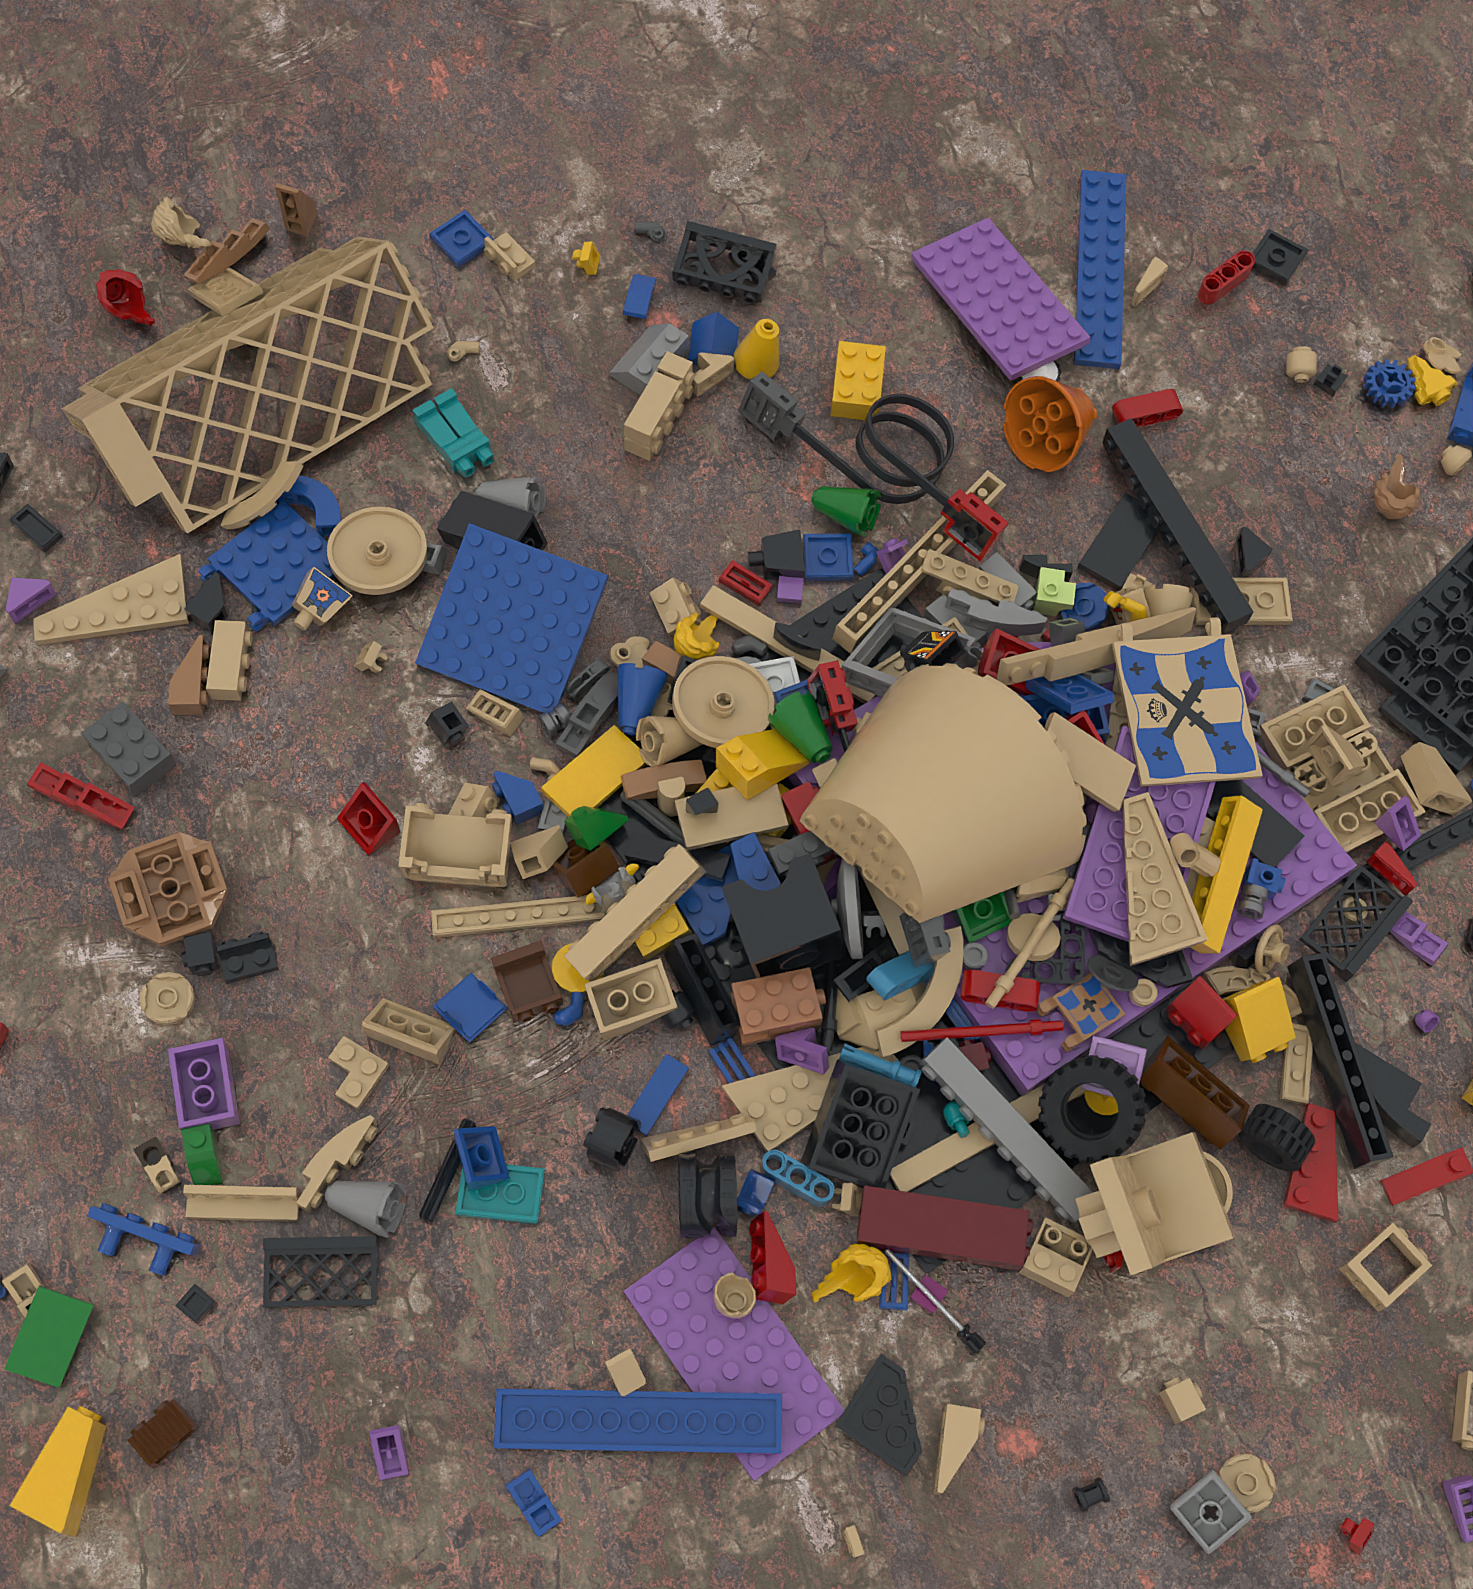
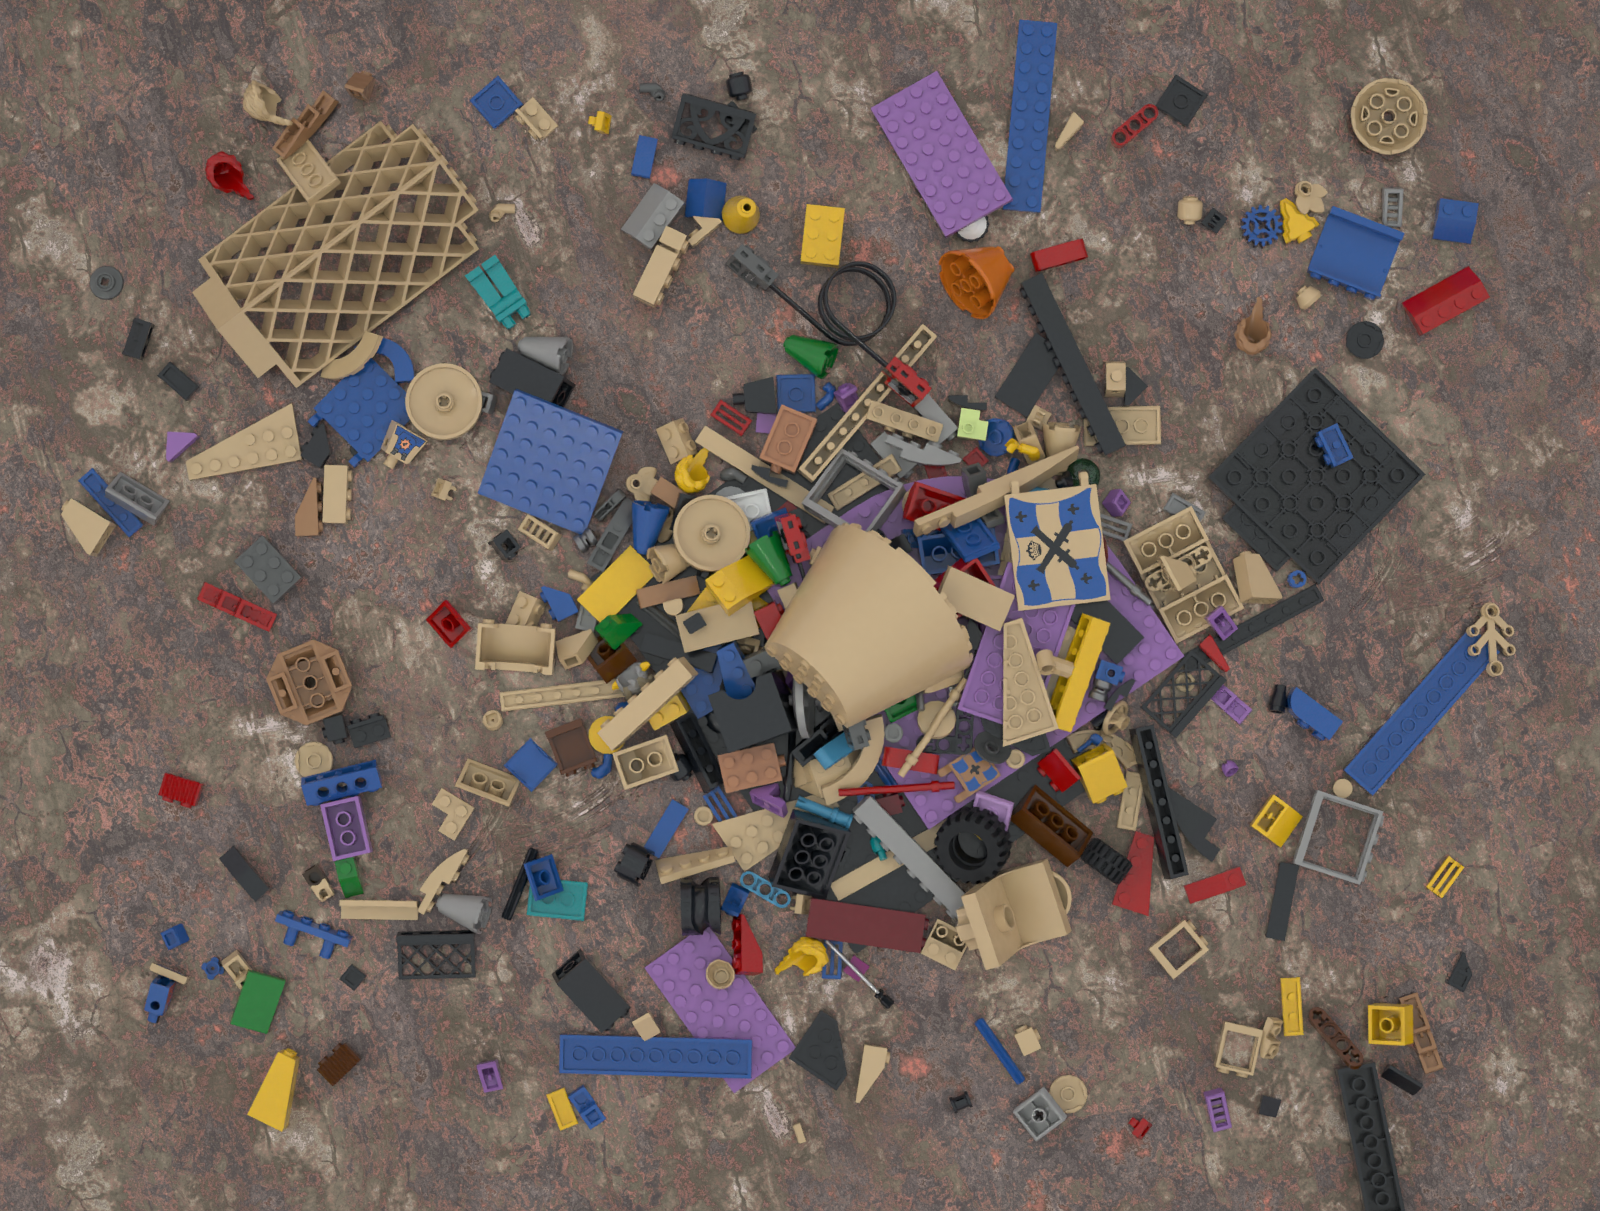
camera: 10 degrees right, 20 degrees up
black torso [900,630,982,672] -> none
none -> black slope [219,846,271,902]
none -> blue brick [301,760,382,806]
none -> tan tile [483,710,503,731]
none -> yellow tile [546,1087,578,1131]
none -> black slope [552,949,631,1033]
none -> tan tile [694,806,713,826]
none -> black head [726,71,753,101]
none -> nougat torso [759,405,817,475]
none -> blue axle [975,1018,1025,1085]
none -> blue hand [1076,733,1103,753]
none -> black slope [1103,679,1136,711]
none -> tan torso [1104,361,1126,397]

